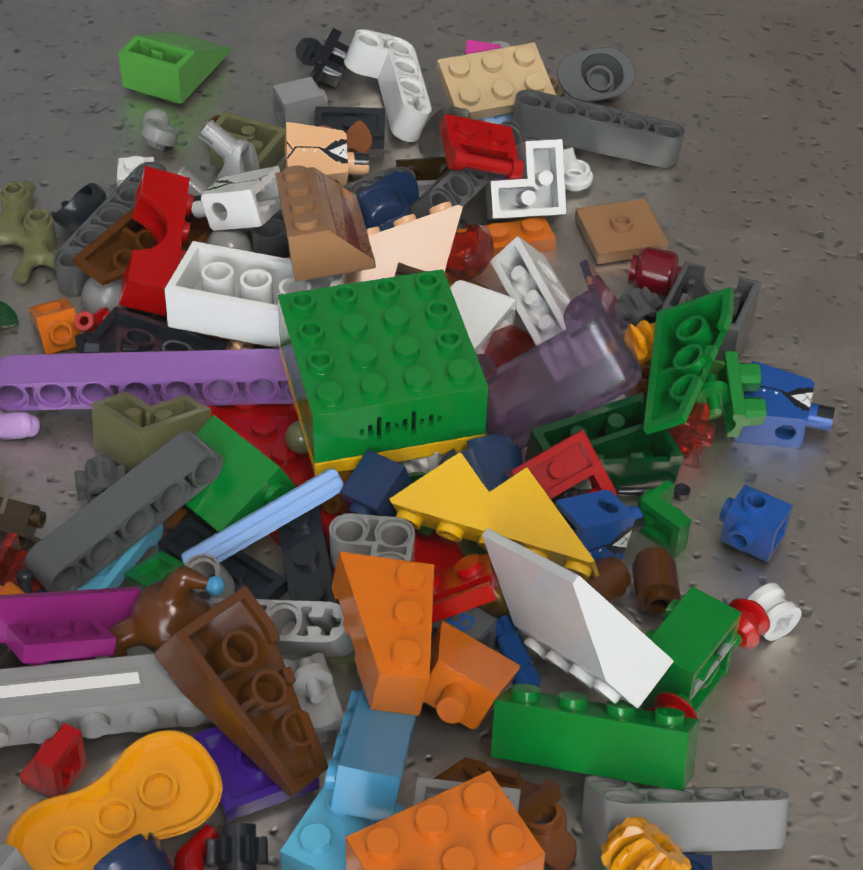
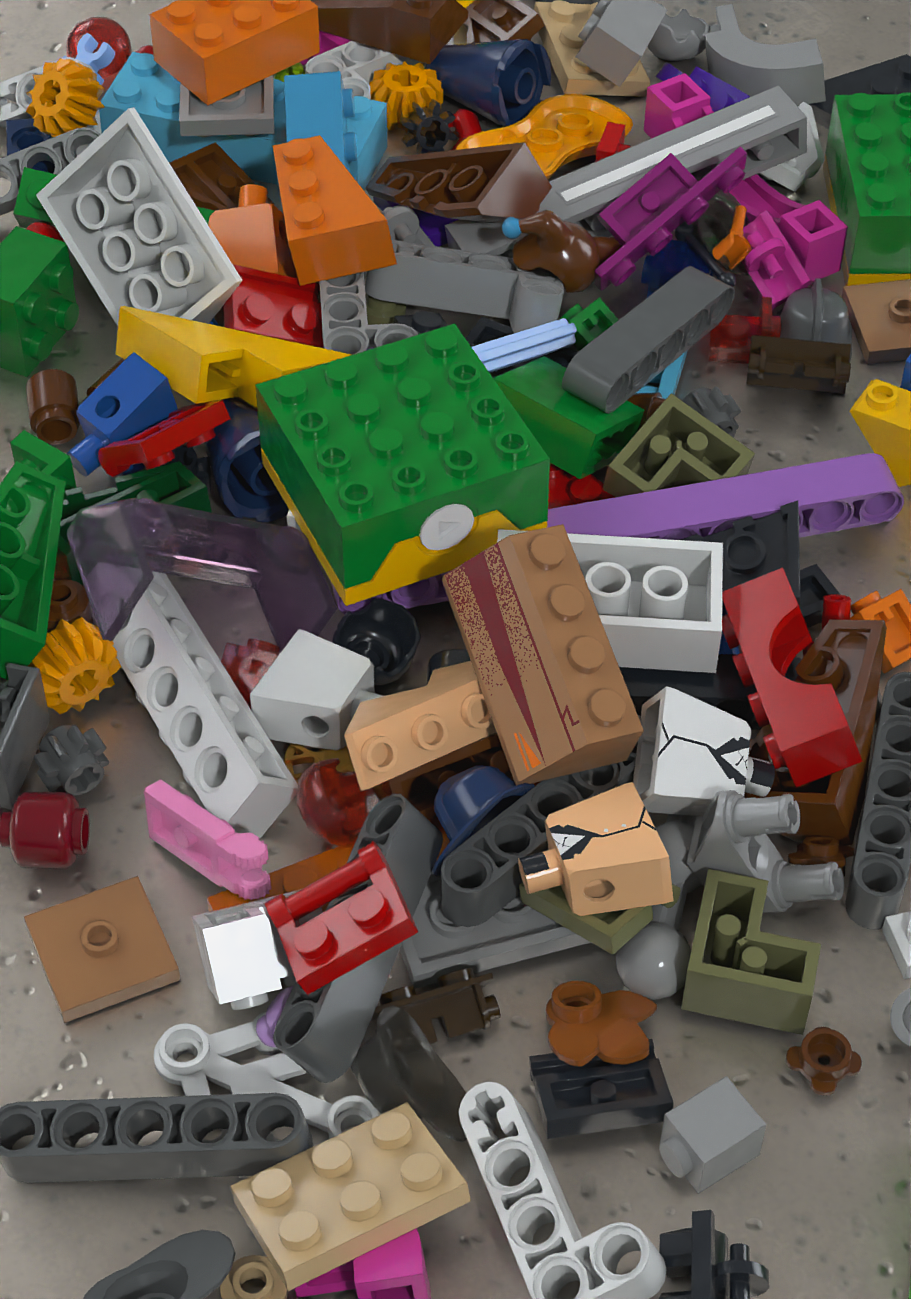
camera: 170 degrees right, 5 degrees up
none -> bright pink hinge [144,779,271,901]

